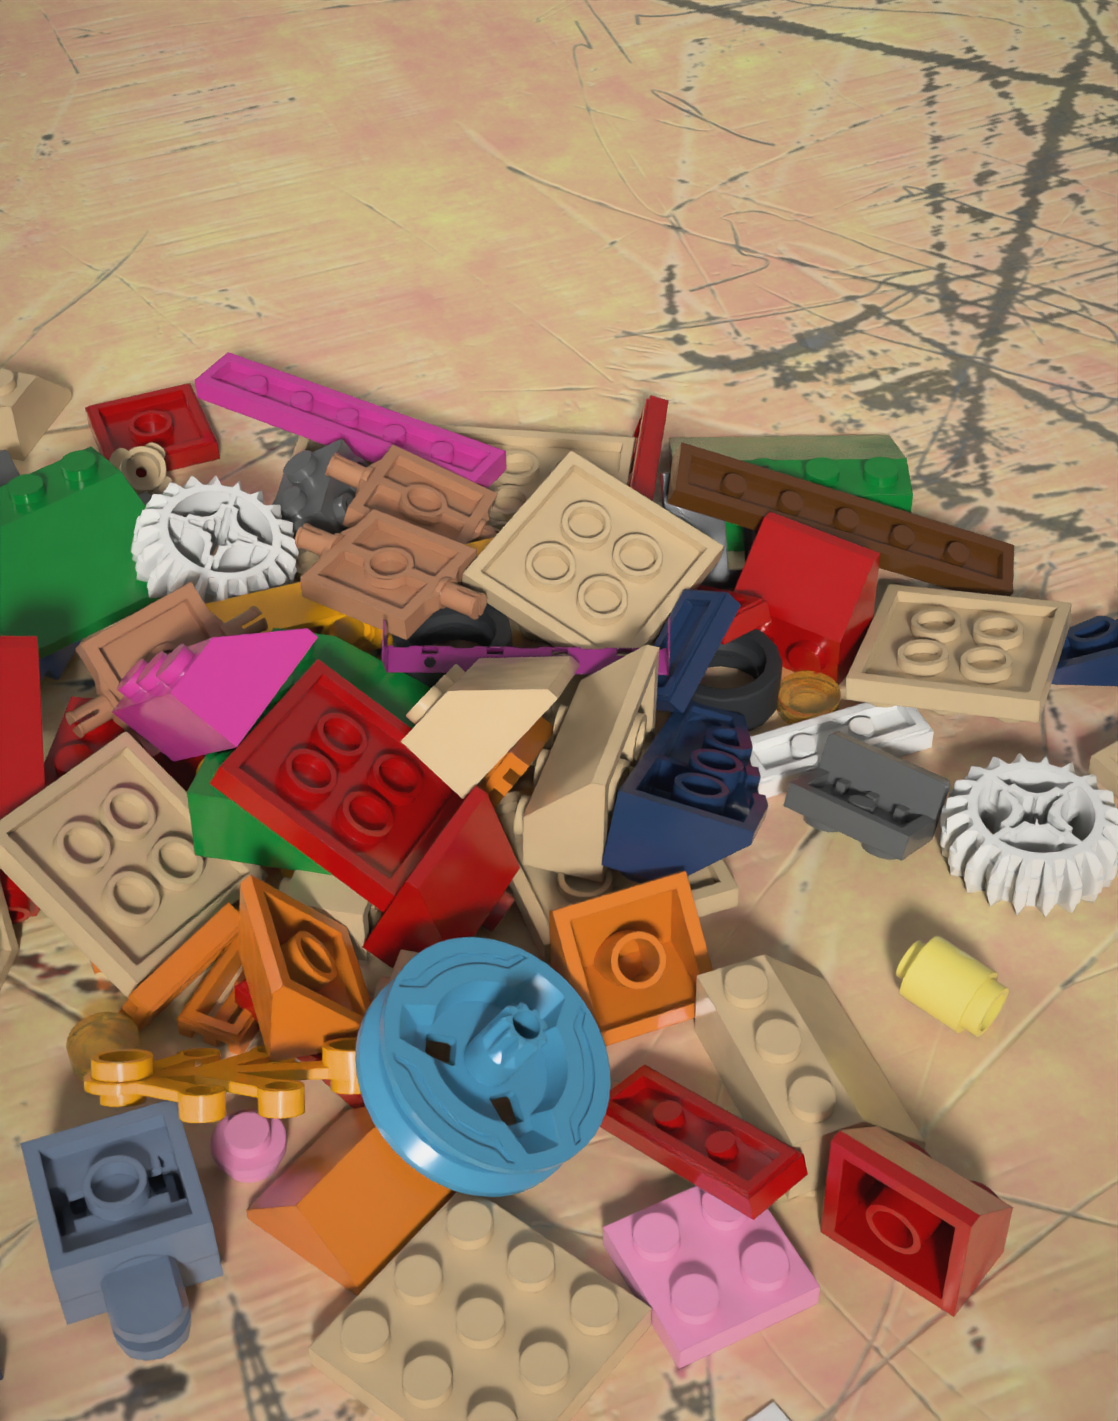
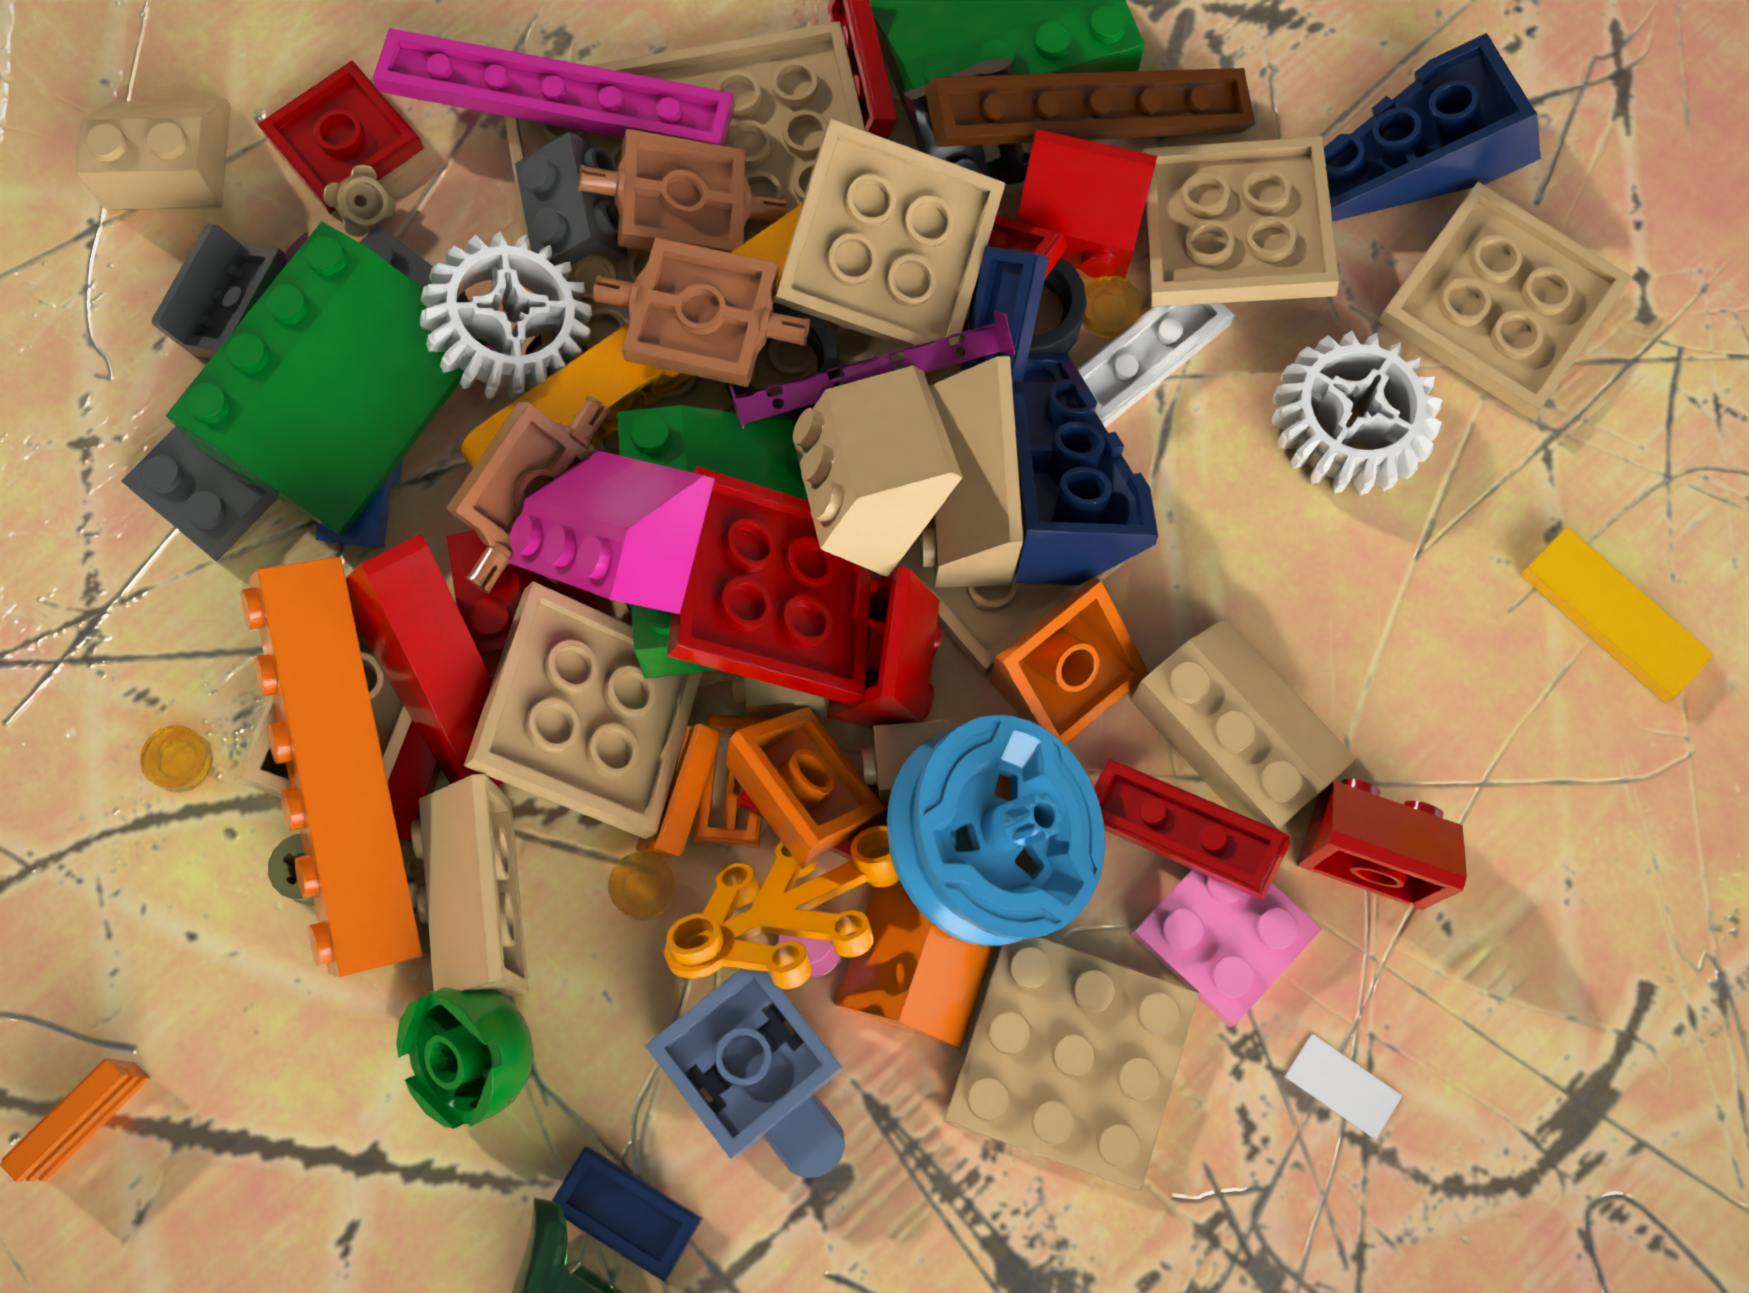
camera: 20 degrees left, 30 degrees up
dark grey bracket [783,731,950,861] -> none
light yellow brick [896,936,1009,1037] -> none

